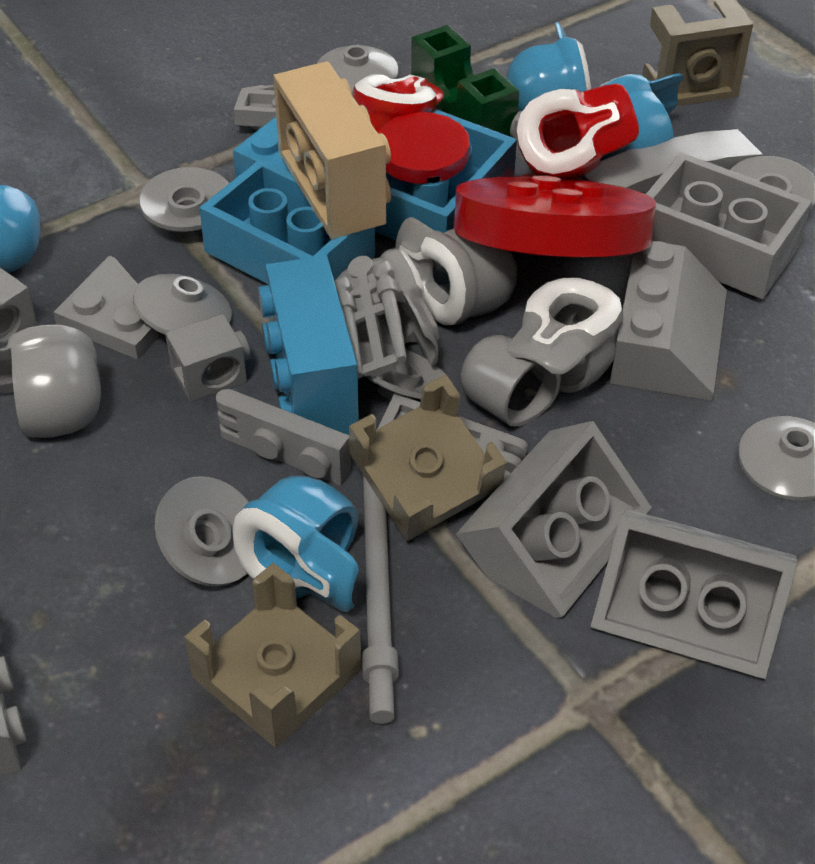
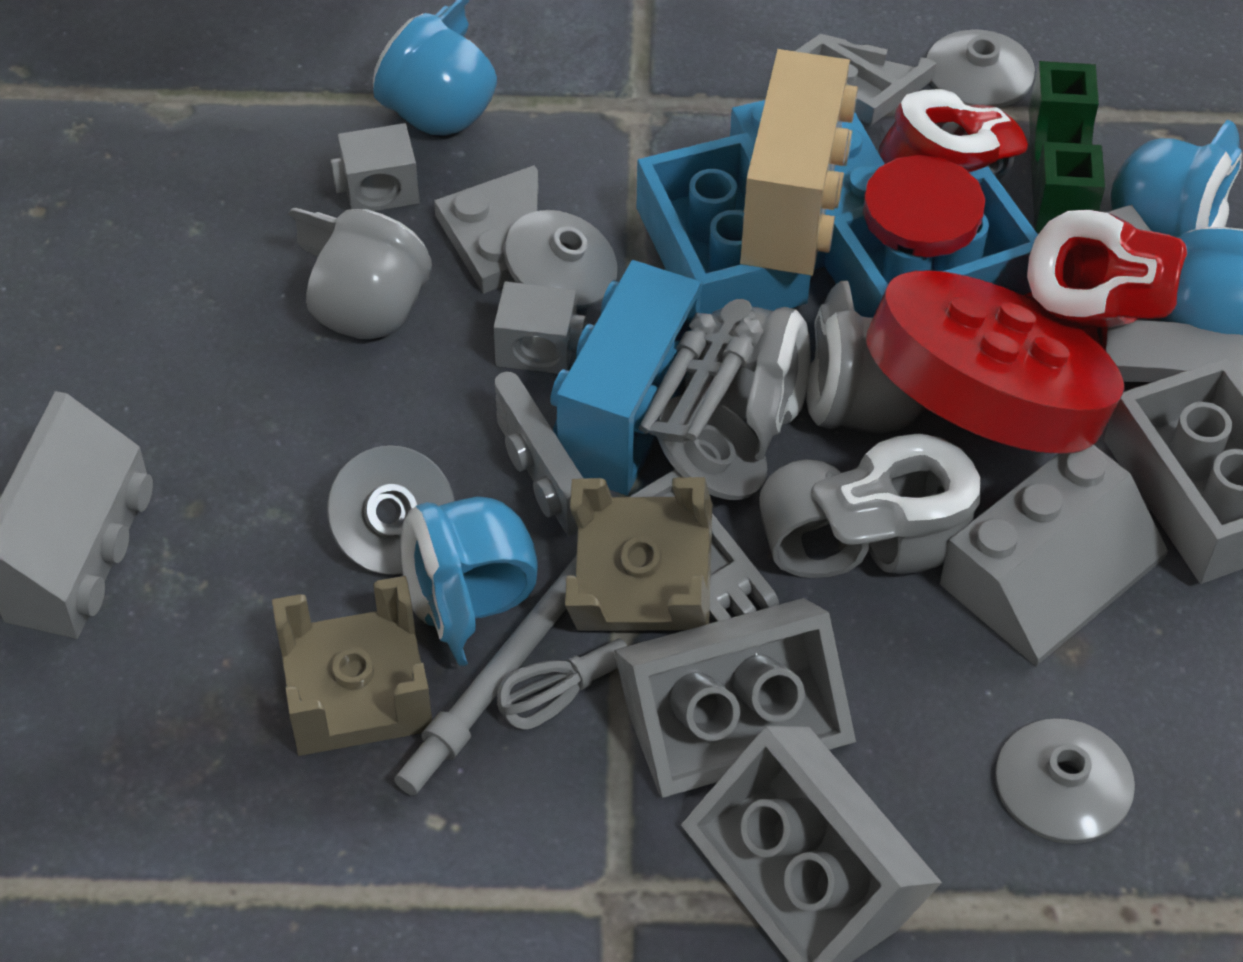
camera: 35 degrees right, 5 degrees up
light grey dish [139,167,229,231] -> none
none -> light grey piece [497,638,627,729]

